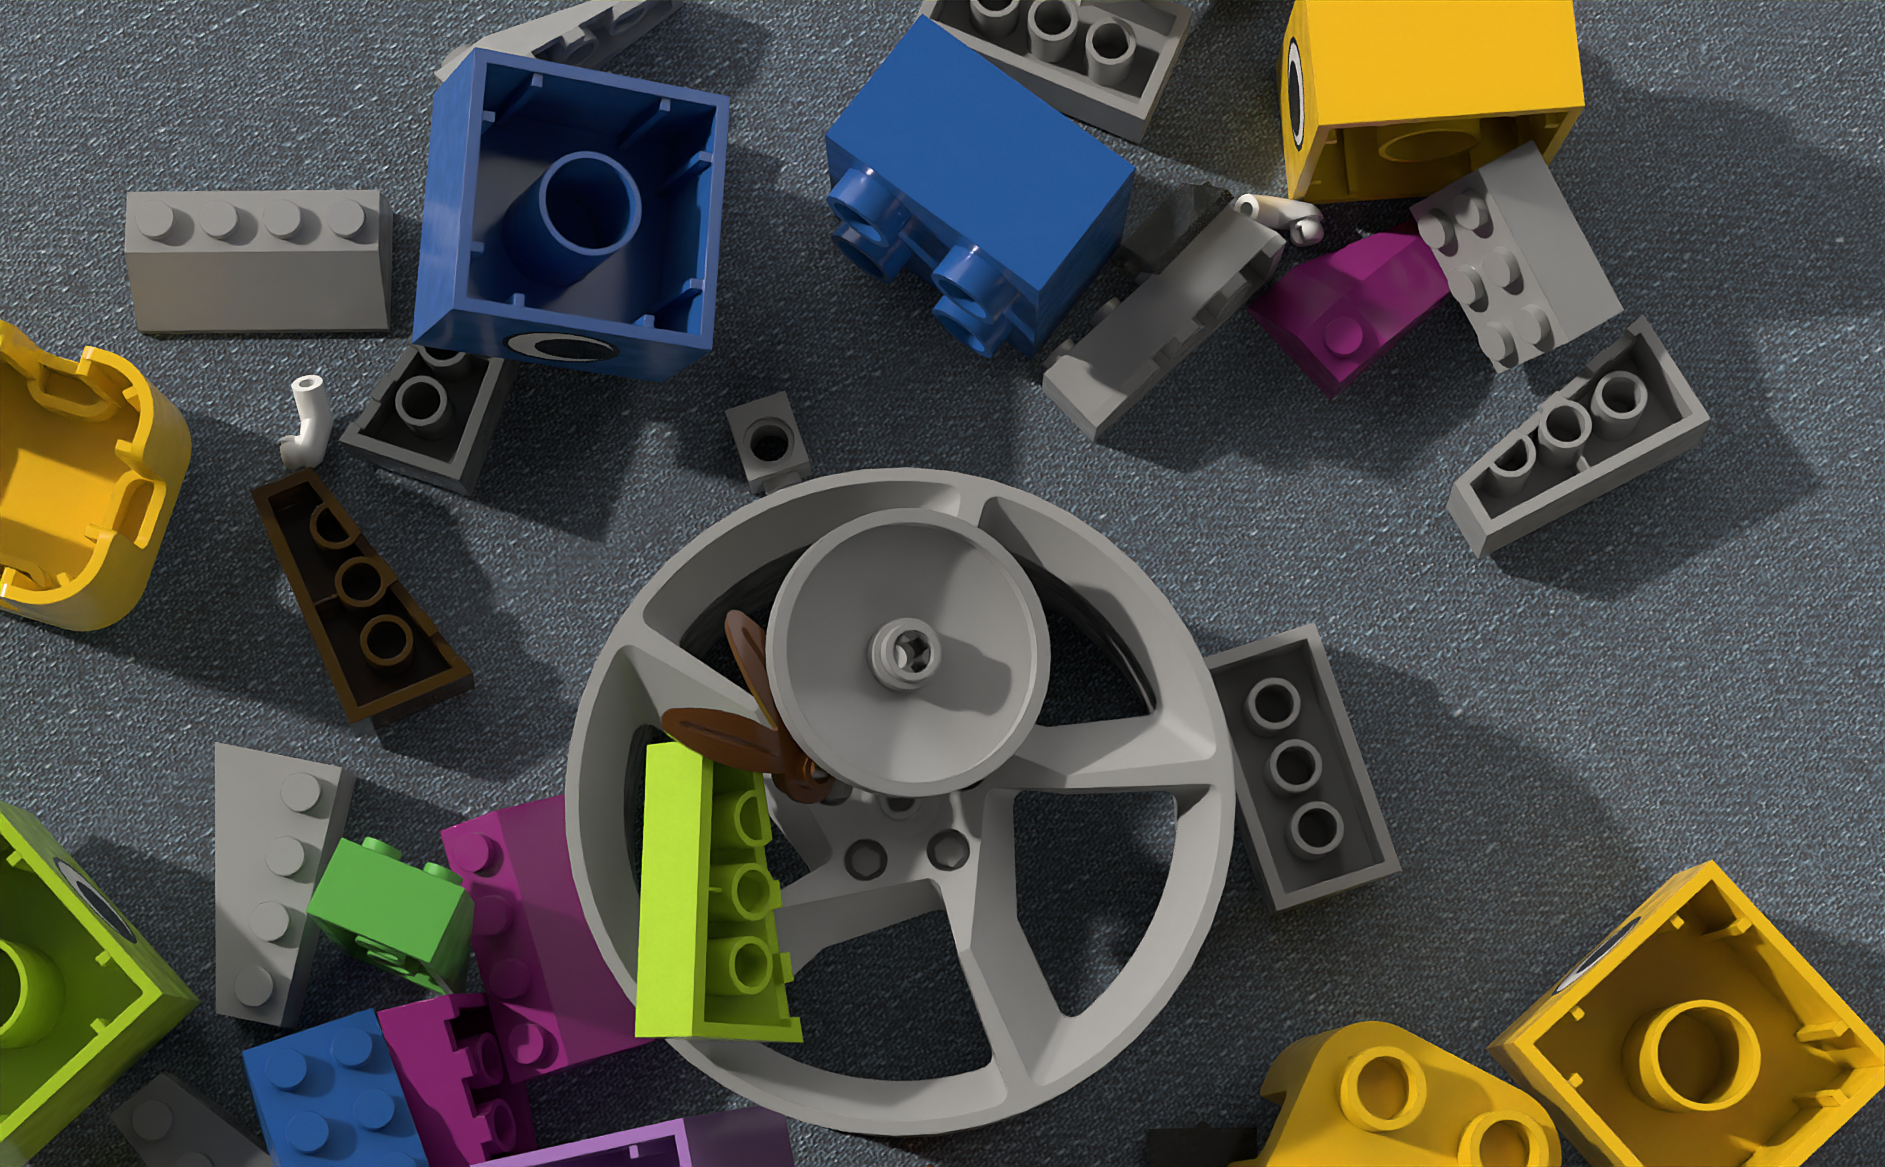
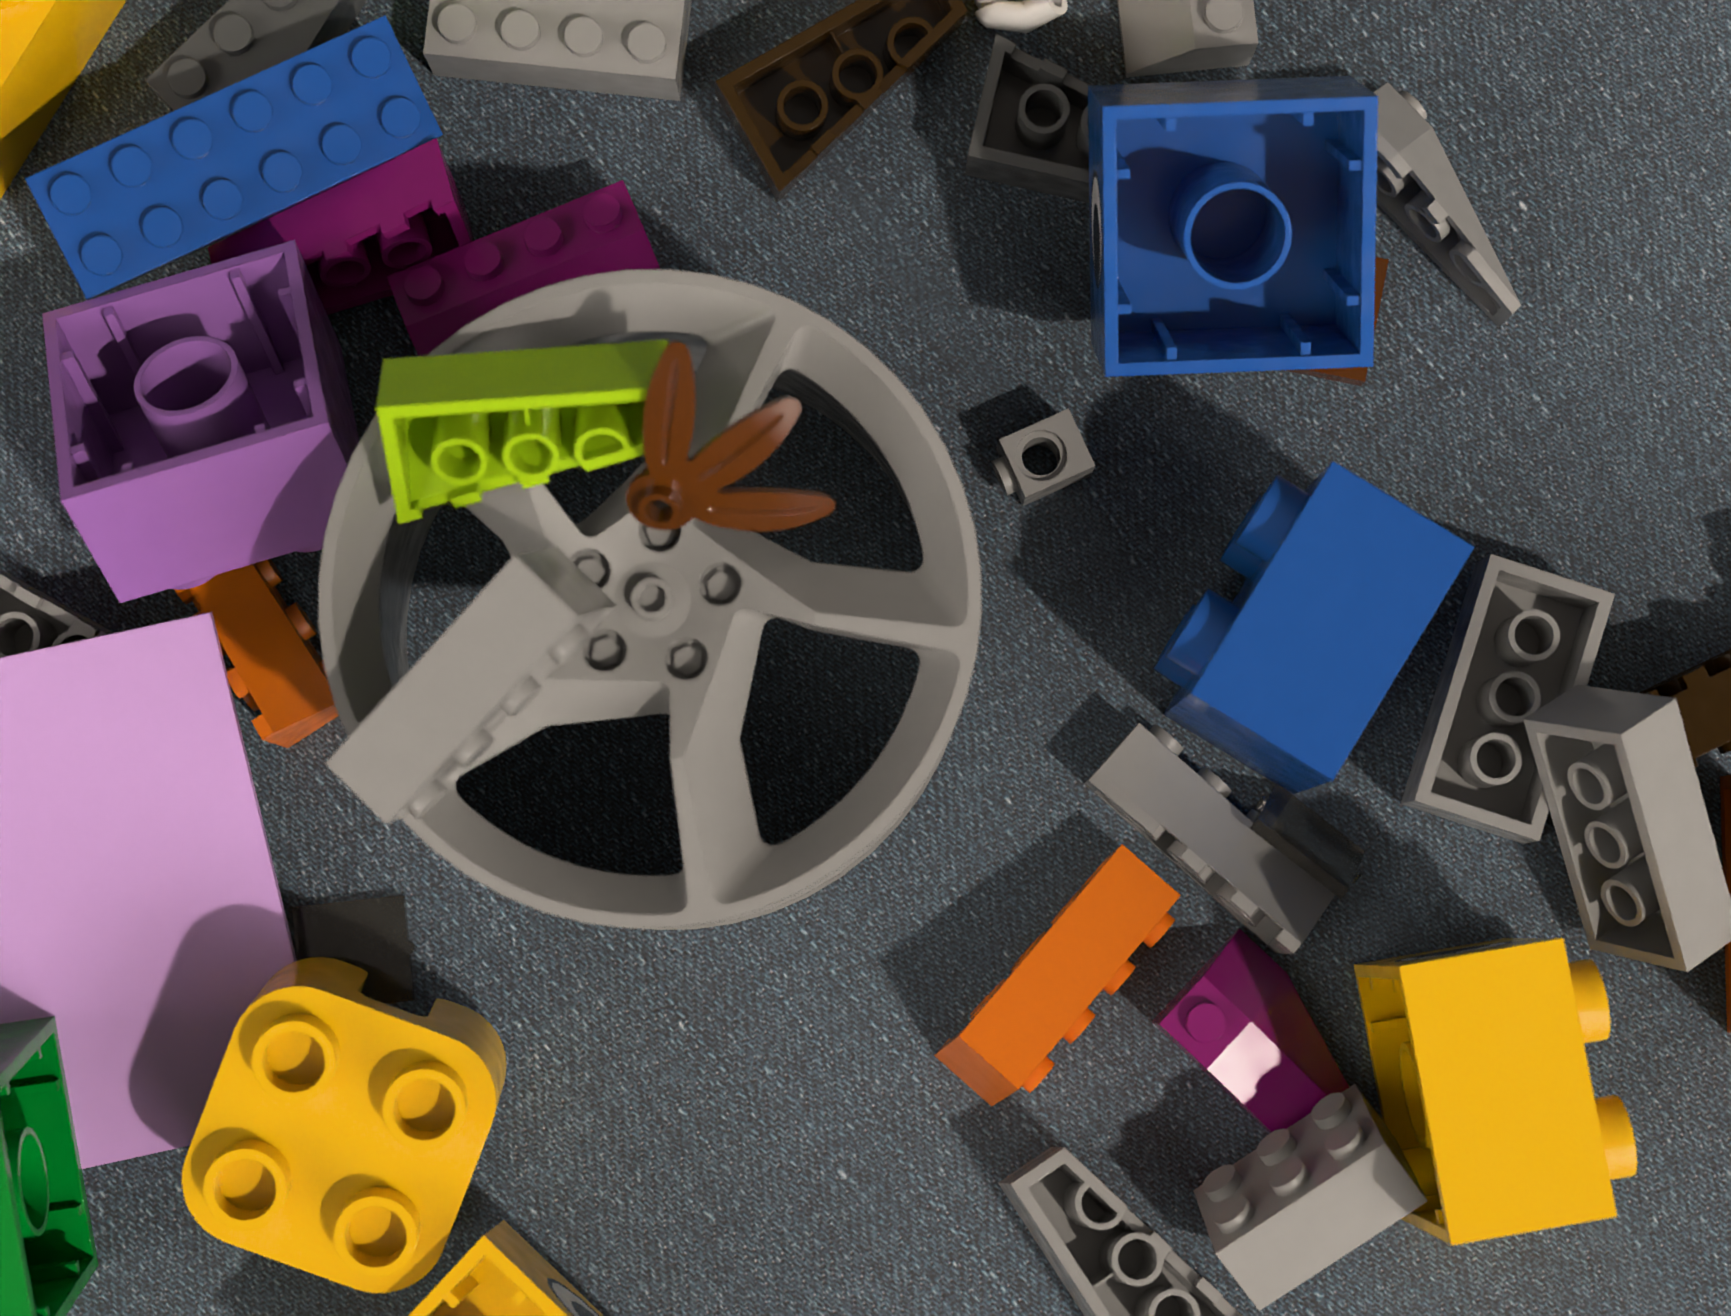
camera: 85 degrees right, 5 degrees up
bright green slope [306,837,475,995] -> none
light grey dish [765,508,1051,799] -> none
light grey brick [1203,622,1402,917] -> none
white arm [1234,194,1324,247] -> none
none -> light grey wedge [325,547,617,825]
none -> orange wedge [934,844,1181,1107]

